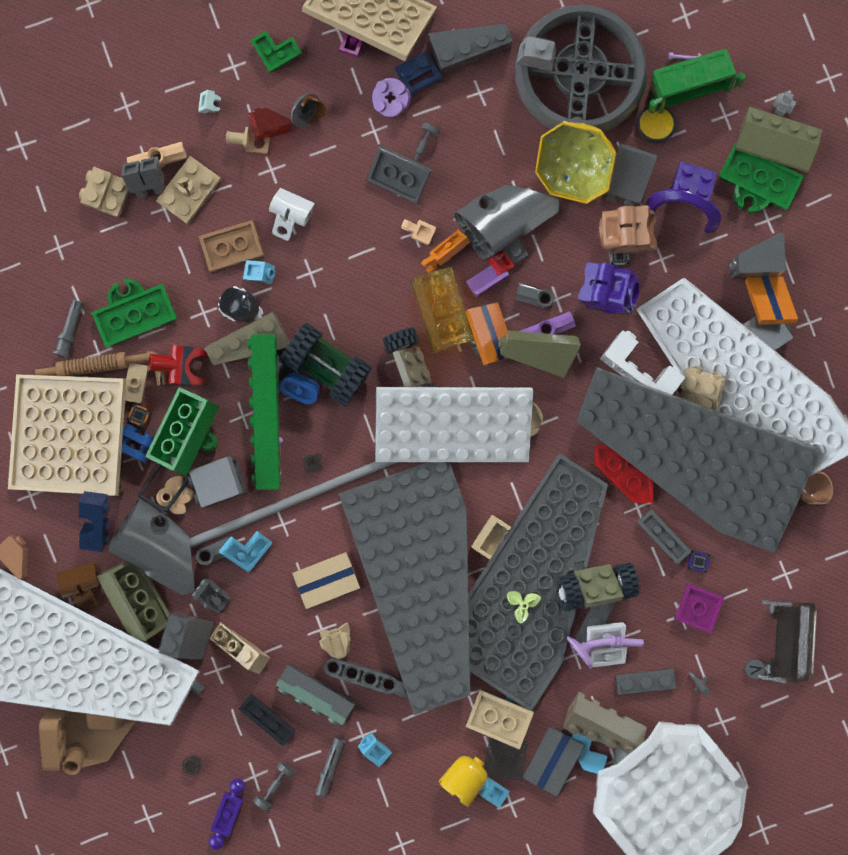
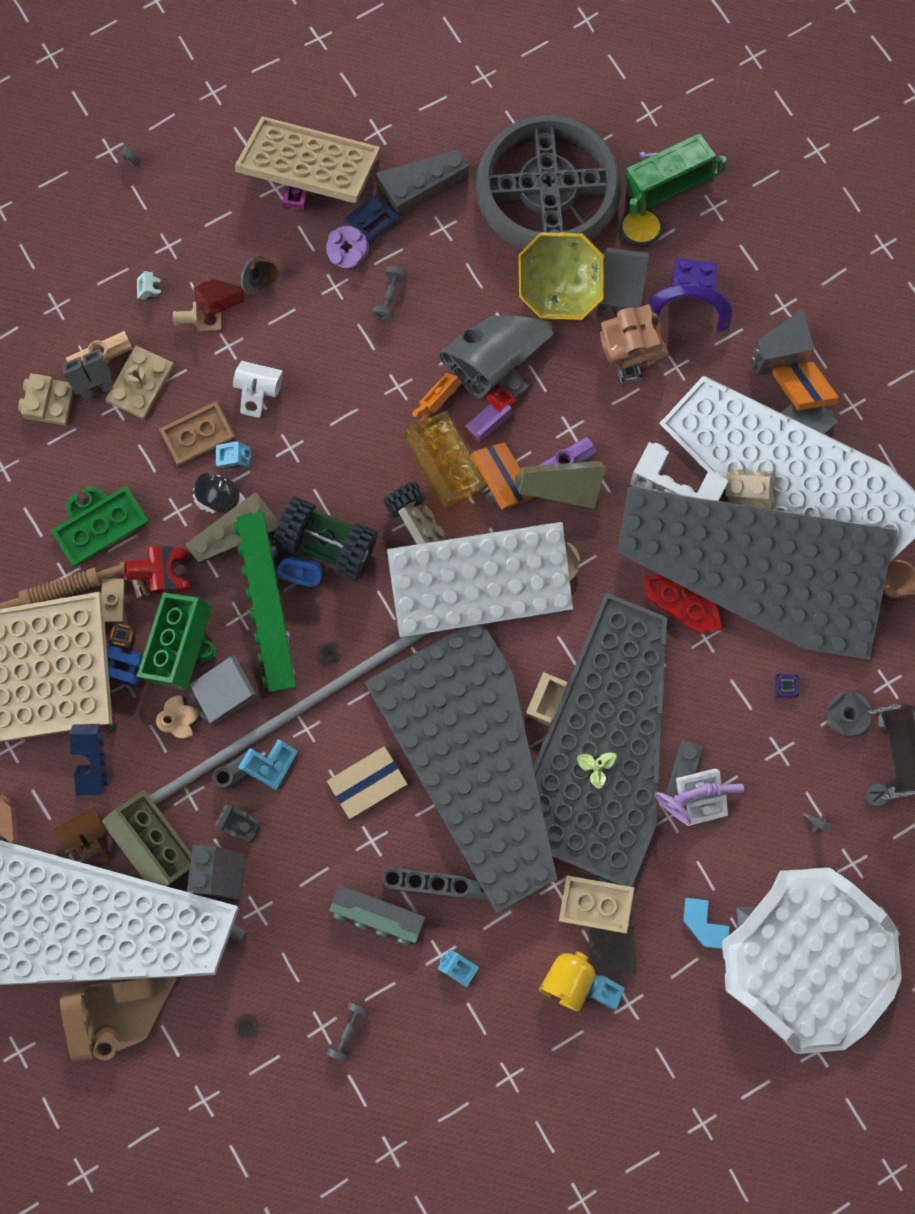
camera: 10 degrees left, 10 degrees down
dark grey pin [53,299,84,358] -> none
dark grey panel [109,498,195,595] -> none
black piece [138,464,190,512] -> none
tan slope [209,623,270,674] -> none
dark purple plate [209,779,245,850] -> none
black plate [239,693,296,746] -> none
green plate [250,30,303,74] -> none
dark grey pin [315,737,346,797] -> none
tan brick [319,623,351,659] -> none
dark grey tile [366,145,432,204] -> none
light nougat plate [401,219,436,245] -> none
dark grey piece [515,284,554,310] -> none
light grey torso [516,37,556,71] -> none
dark grey tile [523,726,584,796] -> none
plate [556,562,640,612] -> none
dark tan wedge [563,692,647,754] -> none
dark purple piece [578,262,640,314] -> none
dark grey plate [615,668,676,695] -> none
dark grey plate [637,509,691,565] -> none
magenta plate [674,583,724,633] -> none
green plate [718,143,804,213] -> none
olive slope [735,107,822,173] -> none
light grey gear [772,91,796,117] -> none
none -> dark grey plate [825,692,872,737]

